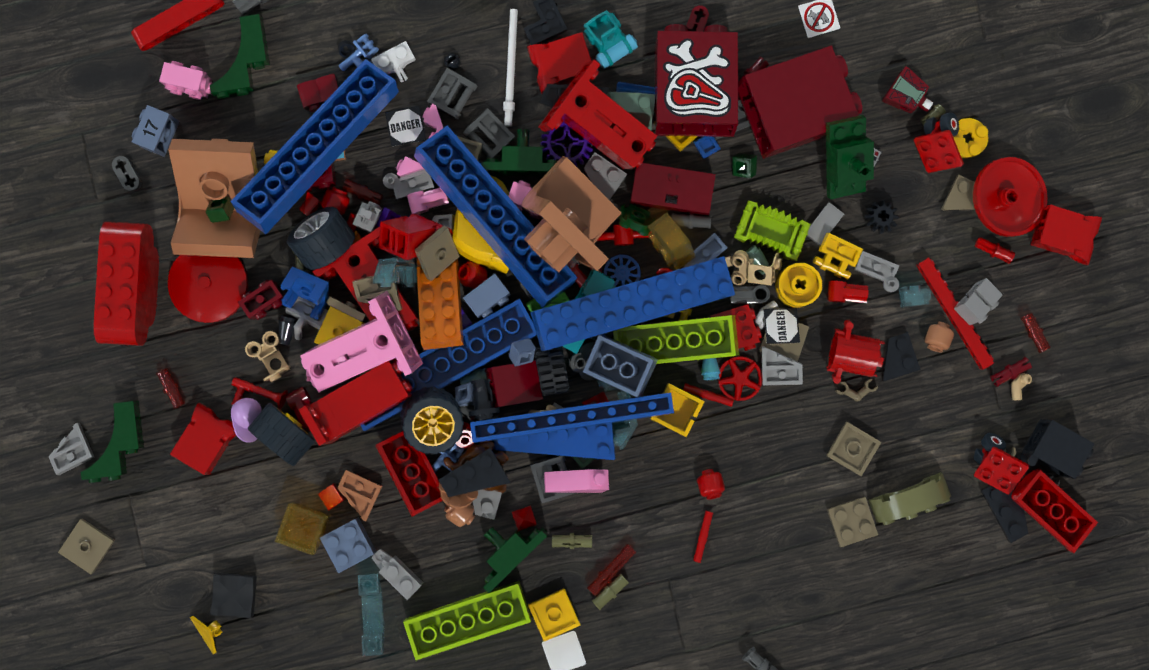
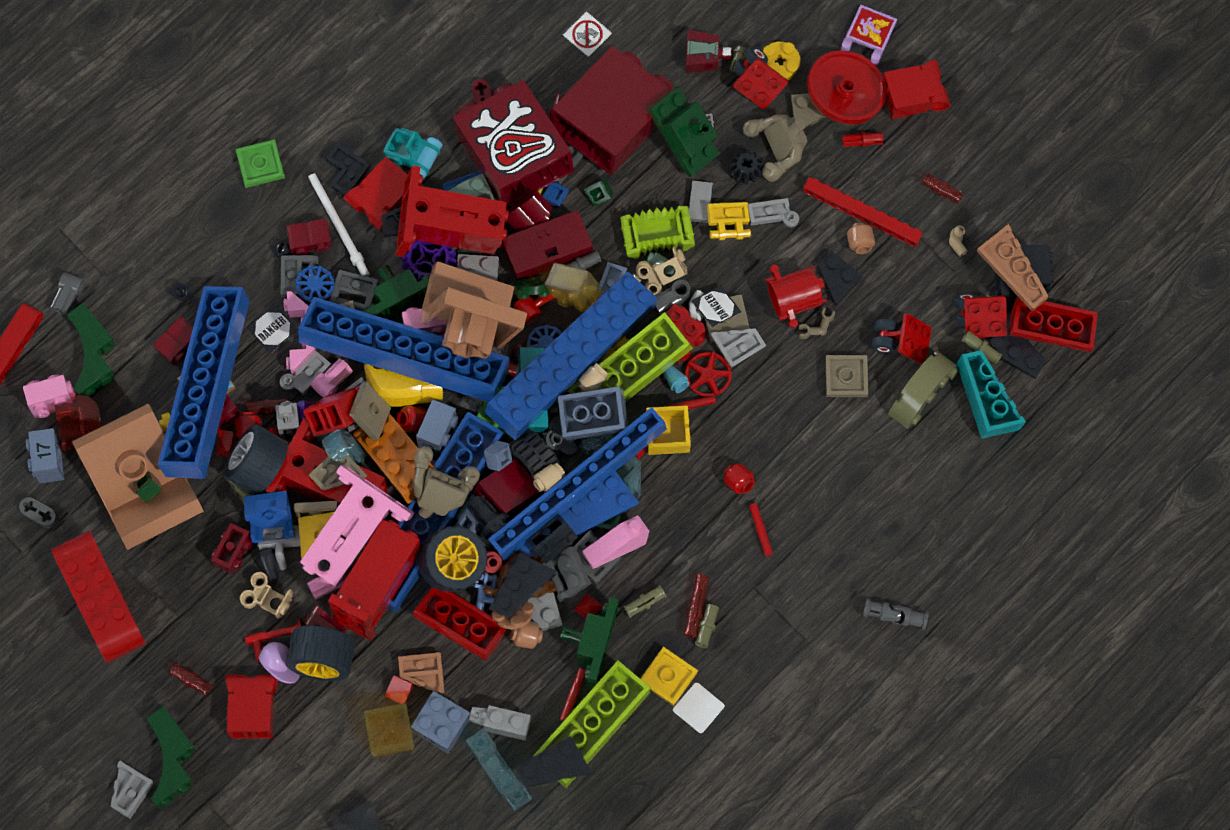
camera: 30 degrees left, 15 degrees down
red dish [168,255,248,323] -> none
medium blue arm [338,34,379,71] -> none
white plate [371,41,416,82] -> none
yellow wheel [775,263,822,308] -> none
red piece [827,281,869,303] -> none
dark tan plate [827,497,878,547] -> none
clear light blue brick [899,285,931,308] -> none
light grey piece [954,278,1002,325] -> none
dark red pin [990,357,1032,387] -> none
none -> clear red brick [55,395,102,451]
none -> dark red brick [287,219,332,256]
none -> blue wheel [296,266,334,302]
none -> dark tan torso [413,447,480,519]
none -> dark red brick [507,189,552,232]
none -> black wing [514,736,592,788]
none -> black brick [526,514,578,564]
none -> tan brick [533,463,566,493]
none -> dark grey plate [543,547,591,602]
none -> red piece [559,669,586,722]
none -> tan brick [578,363,608,392]
none -> dark tan torso [743,115,807,182]
none -> flag [841,5,897,65]
none -> red plate [871,314,931,365]
none -> teal wedge [957,350,1026,439]
none -> olive pin [961,330,1002,365]
none -> nougat wing [977,224,1048,311]

